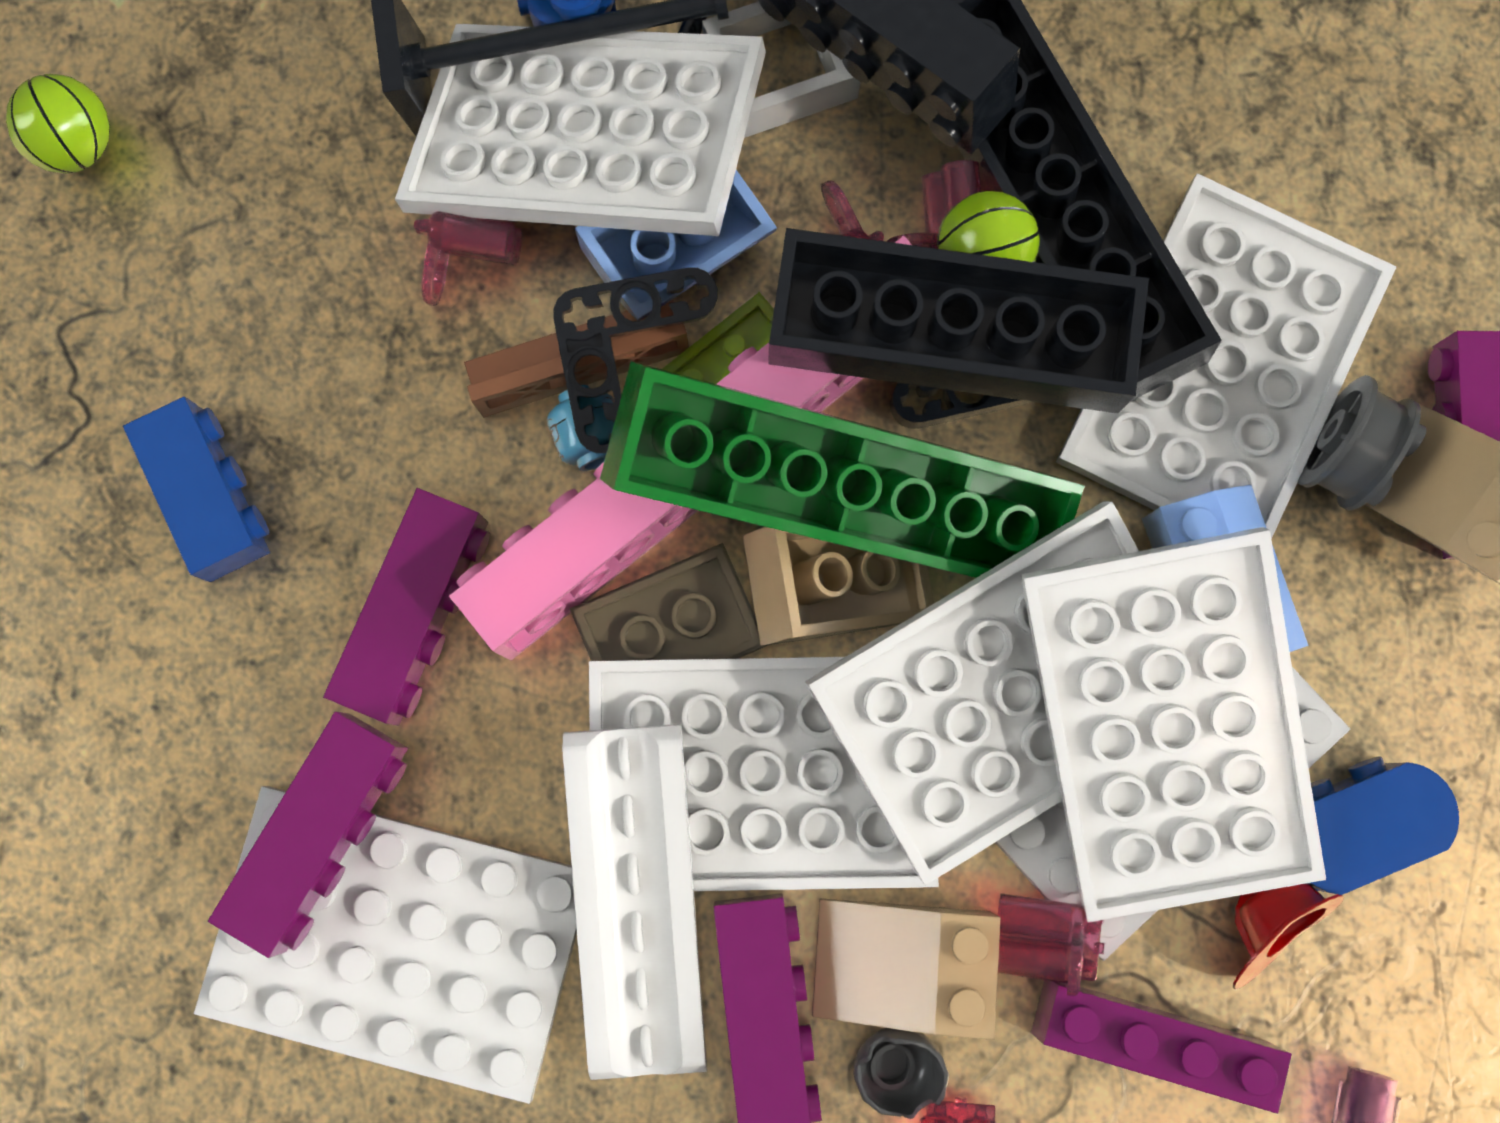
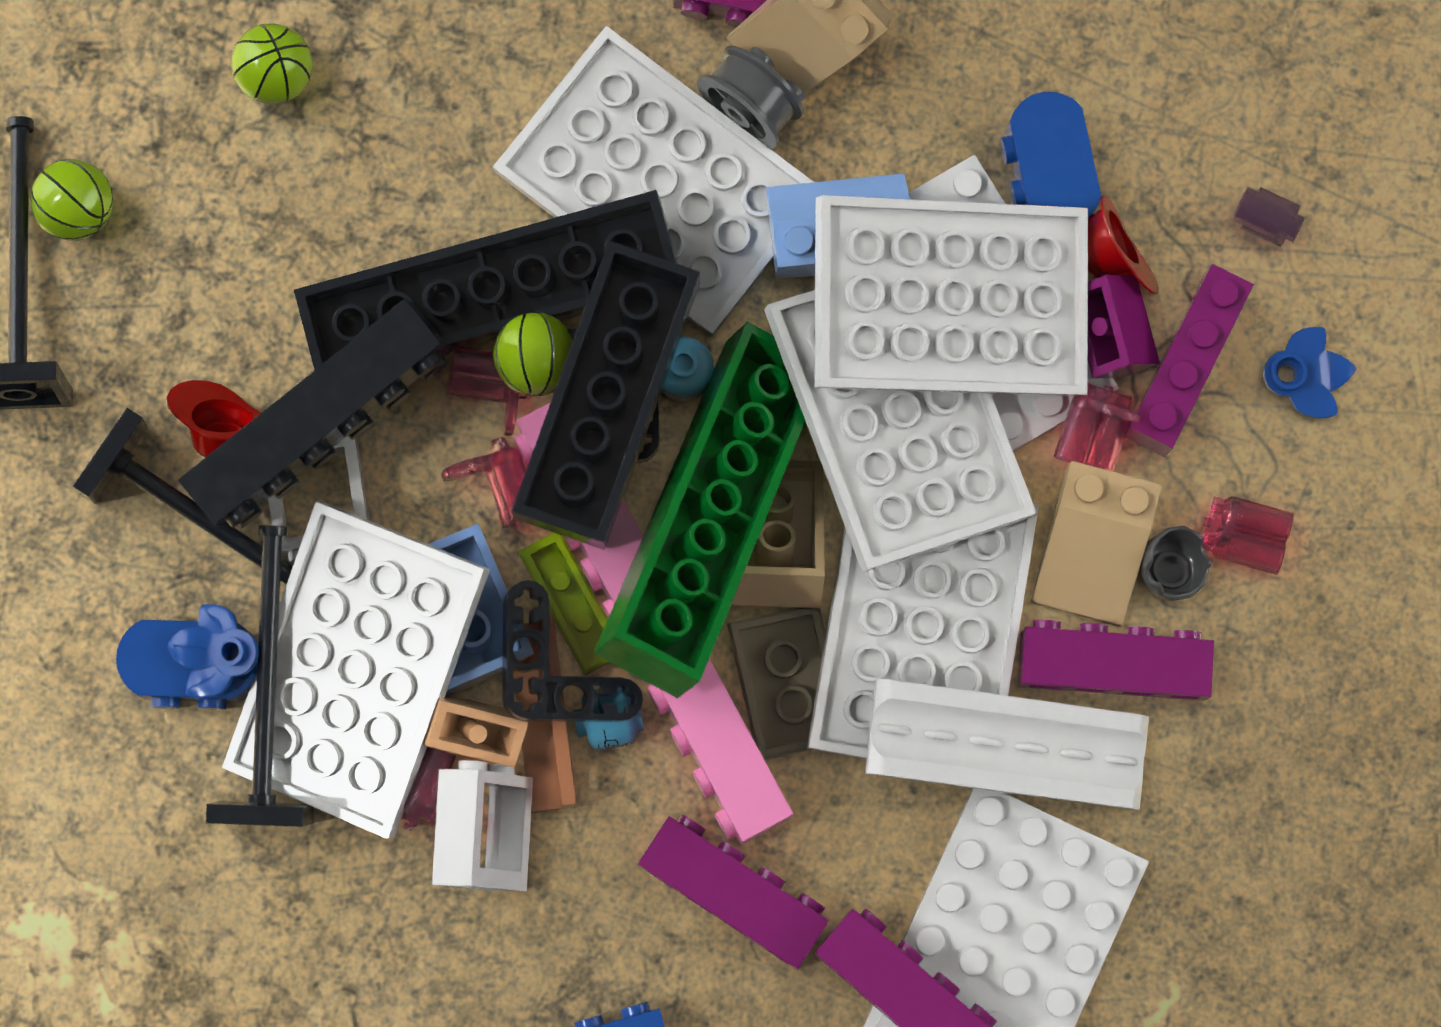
camera: 85 degrees left, 0 degrees up
none -> light nougat slope [425,699,529,768]
none -> white window [432,760,533,892]
none -> medium azure head [661,336,714,402]
none -> magenta brick [1087,275,1160,378]

